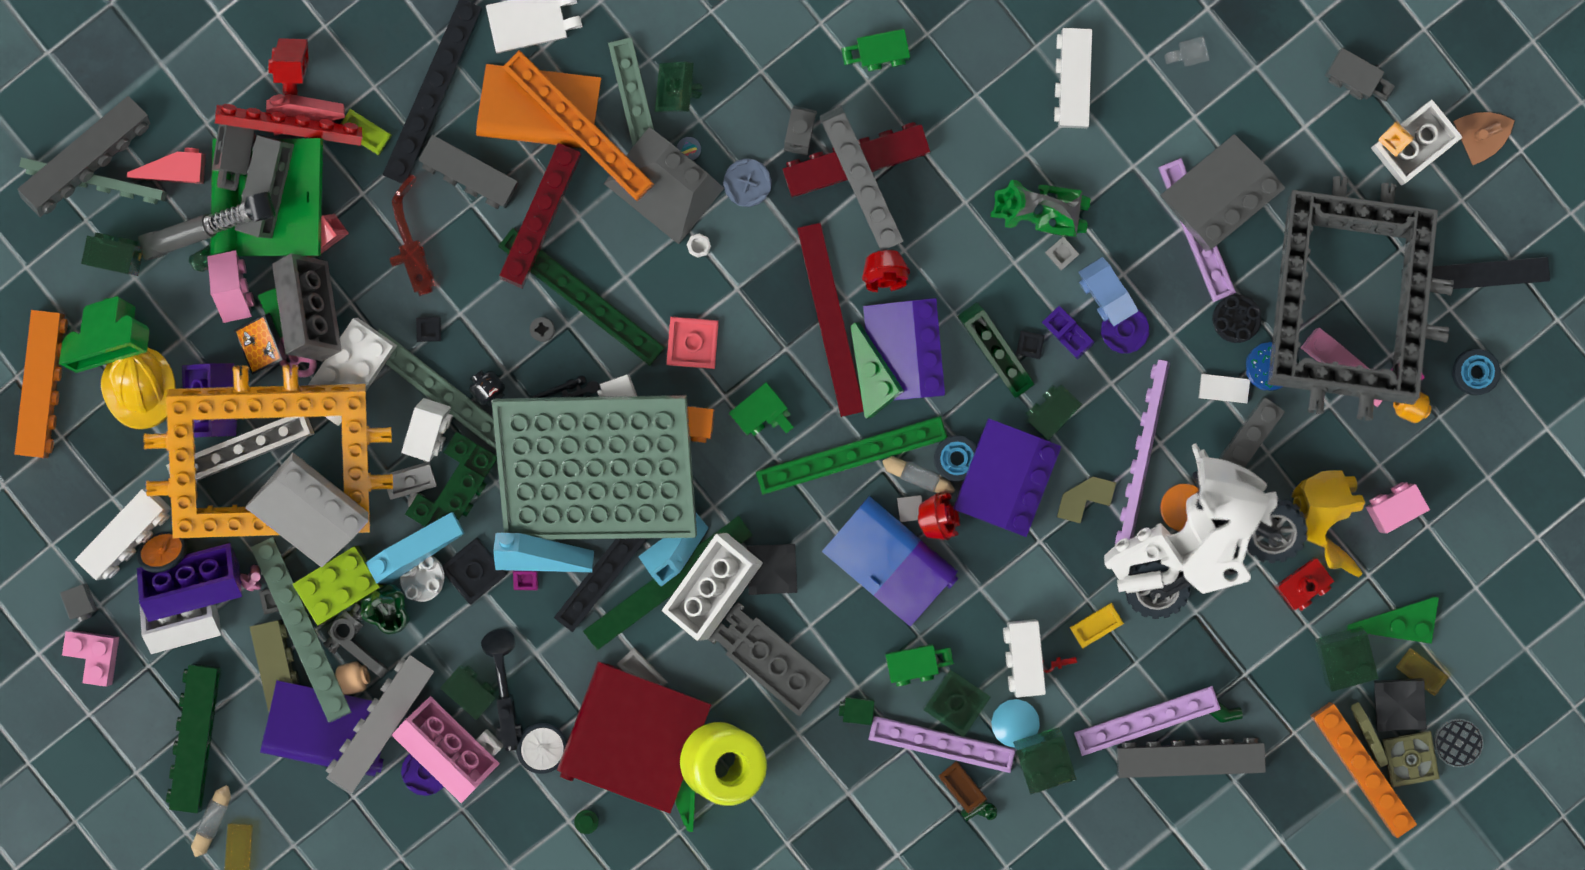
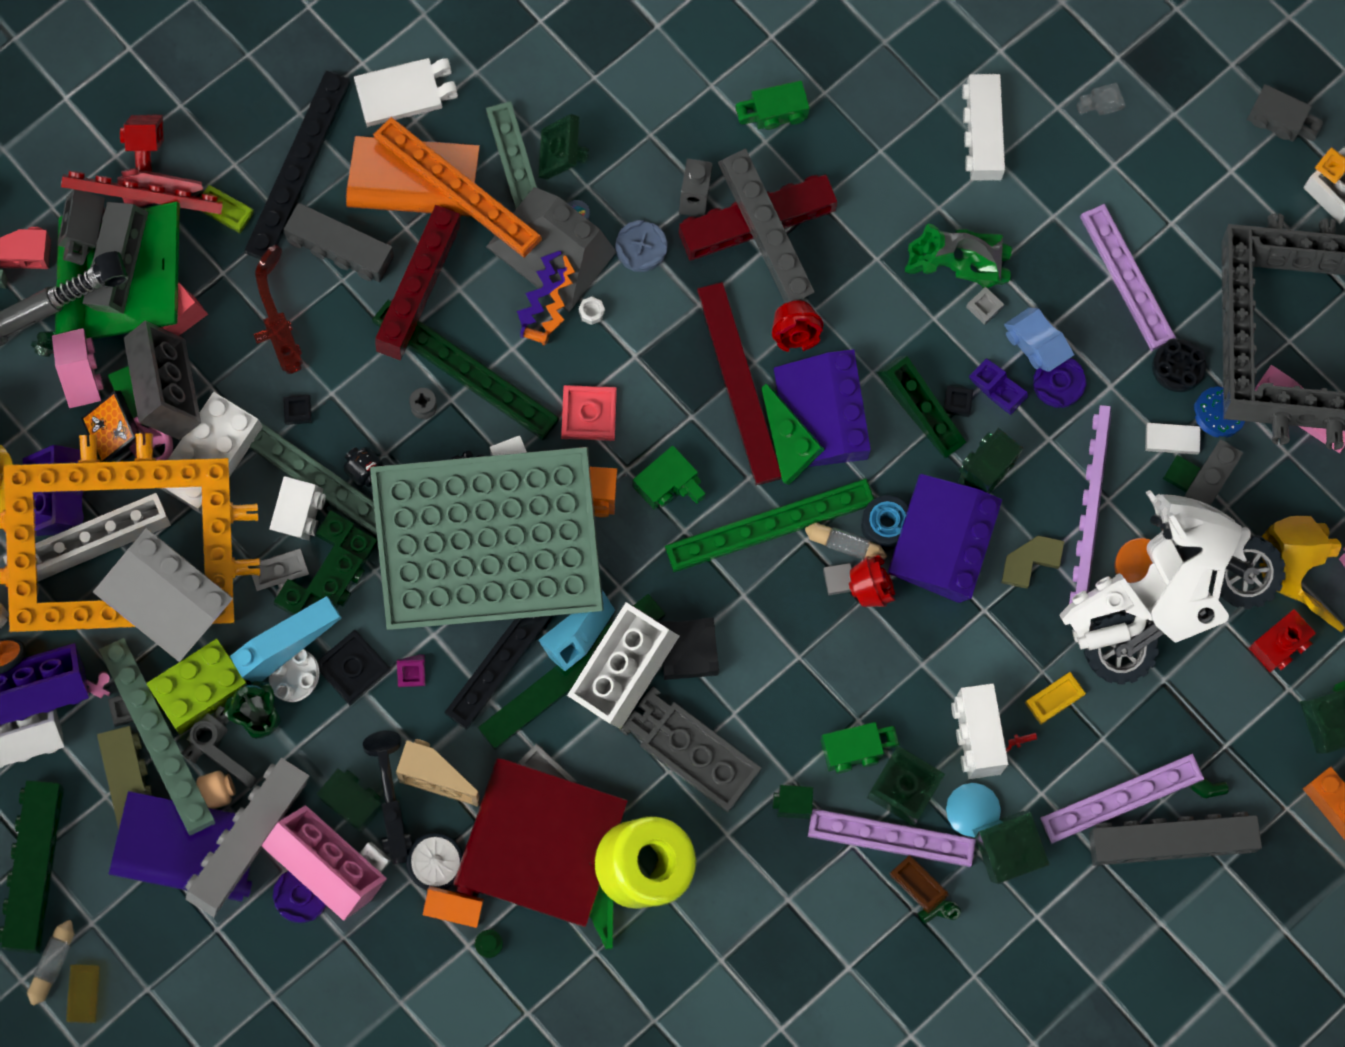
camera: 10 degrees left, 15 degrees down
medium azure slope [493,533,594,572] -> none
door [822,496,958,627] -> none
dark grey slope [1160,134,1285,252] -> none
none -> tan slope [396,739,480,807]
none -> orange tile [423,886,484,928]
none -> piece [517,251,575,345]
none -> dark green tile [1163,455,1200,492]

